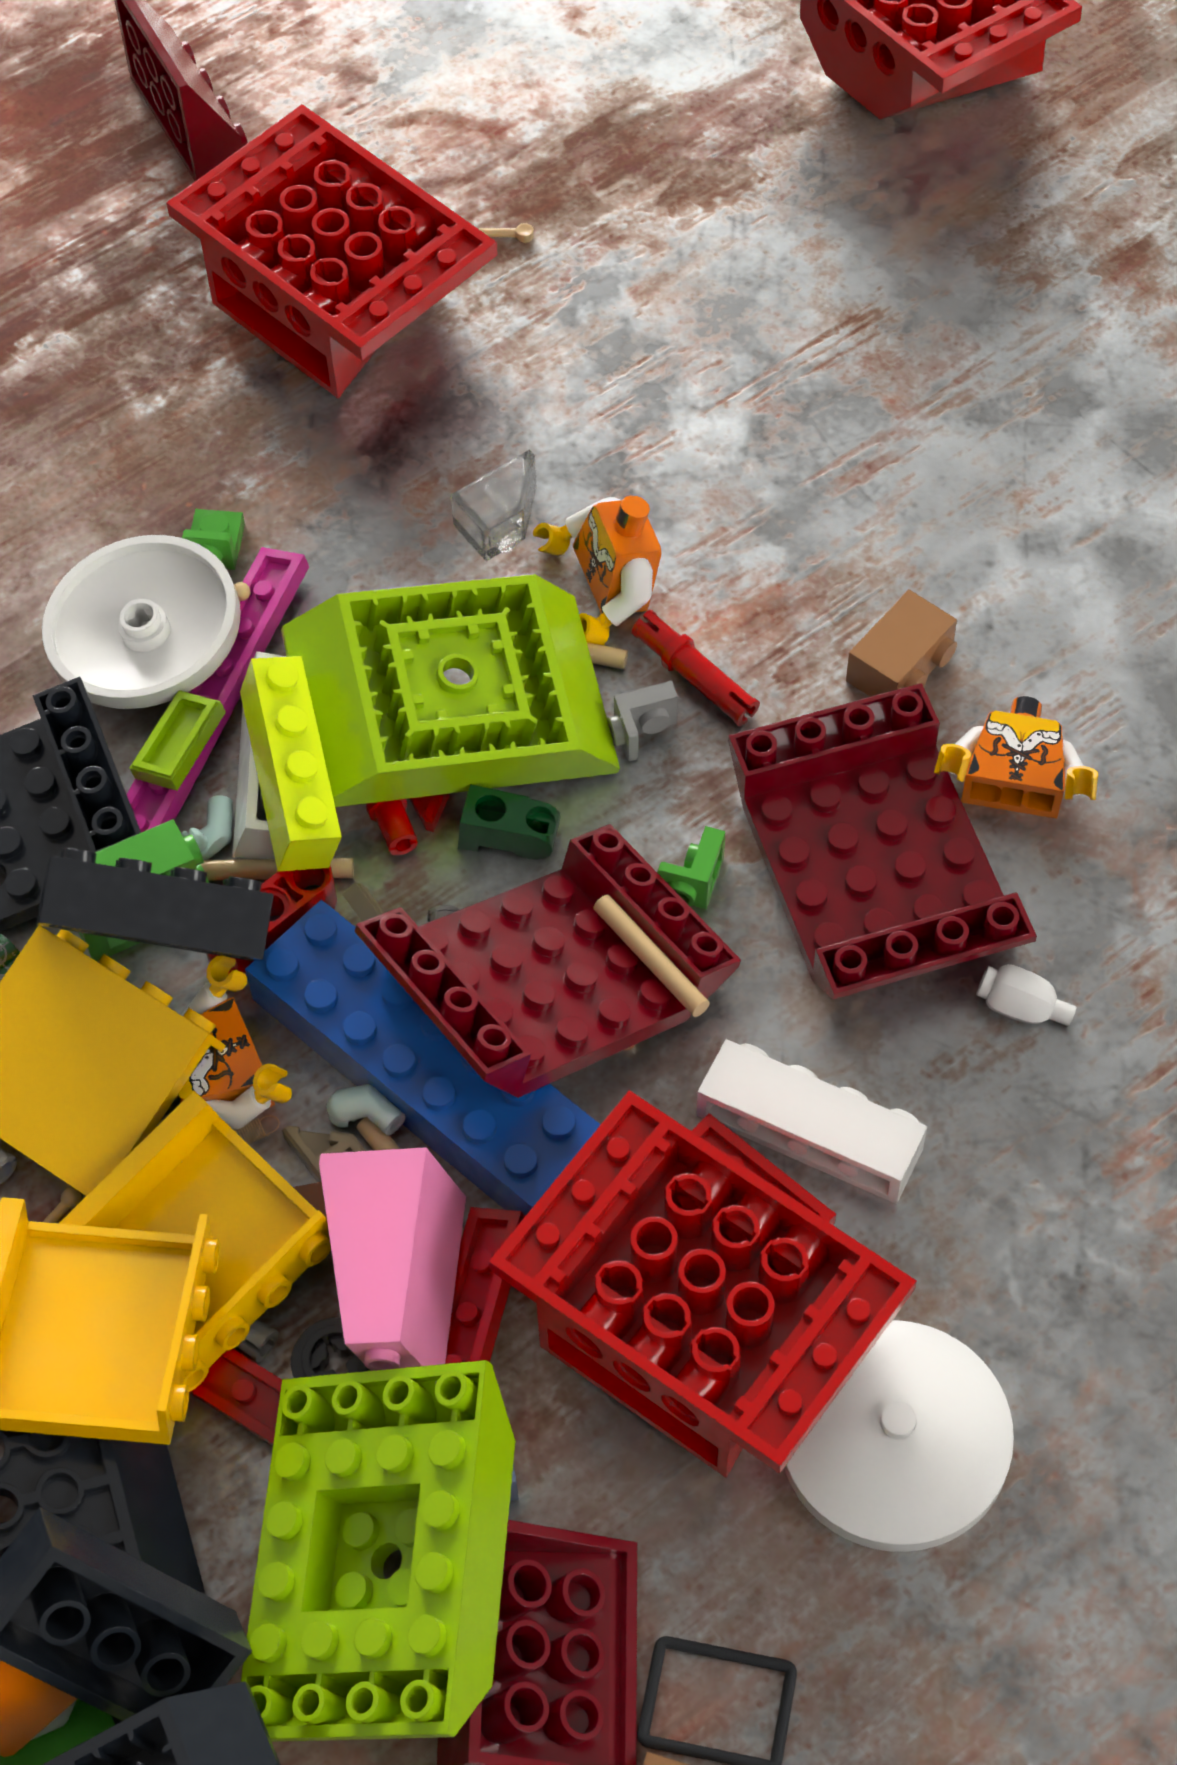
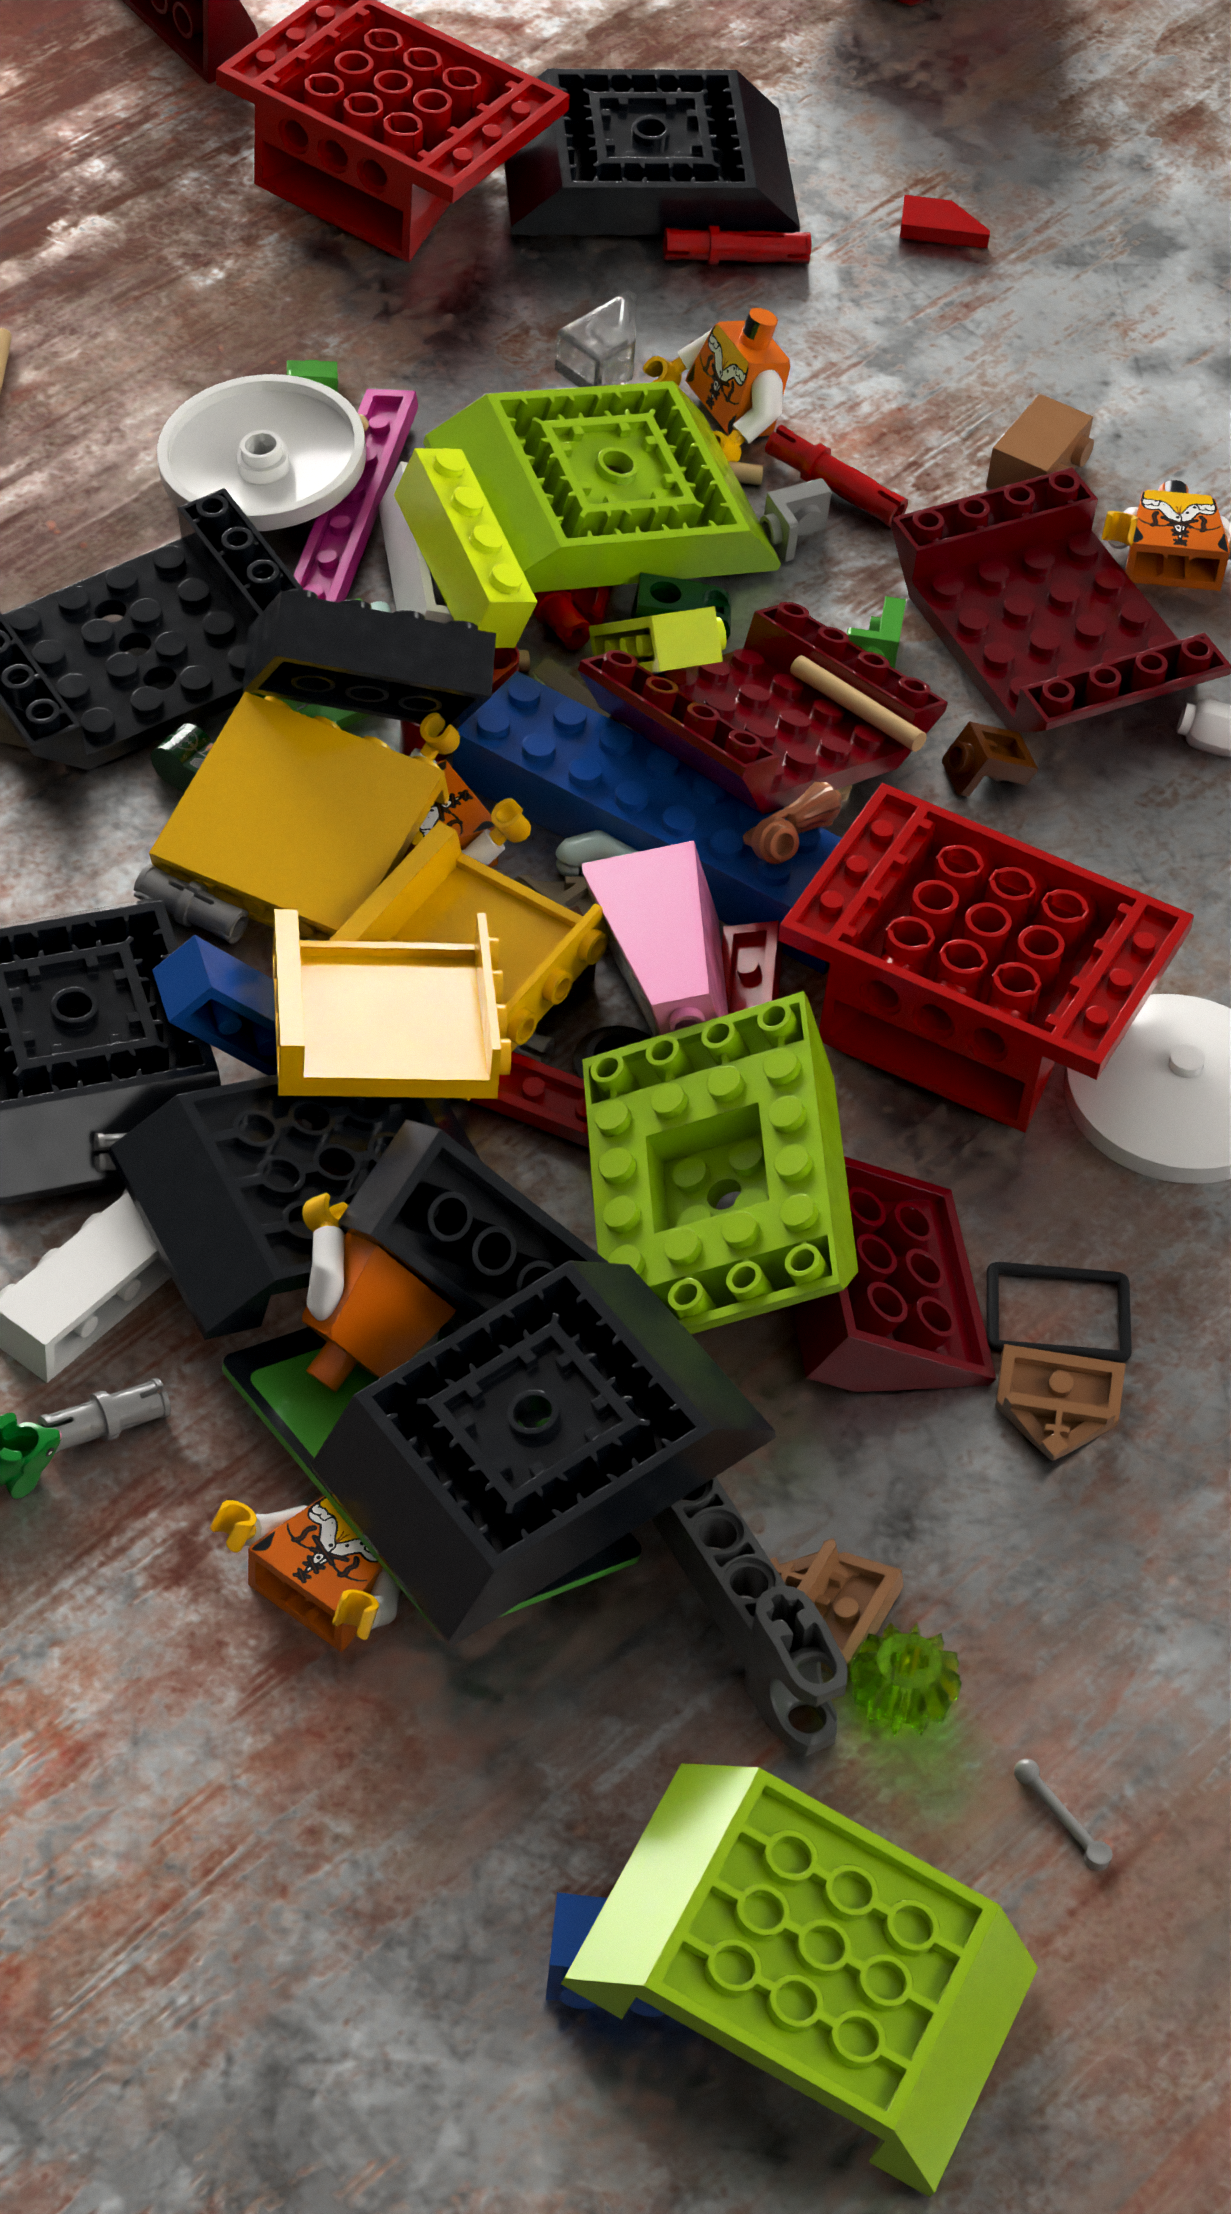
camera: 15 degrees left, 10 degrees down
lime tile [129,690,226,791] -> none
white brick [697,1039,928,1204] -> none
none -> black slope [503,68,800,236]
none -> neon yellow brick [589,606,727,673]
none -> red pin [663,226,812,265]
none -> nougat piece [742,782,842,864]
none -> red tile [899,195,990,249]
none -> reddish brown bracket [942,721,1039,797]

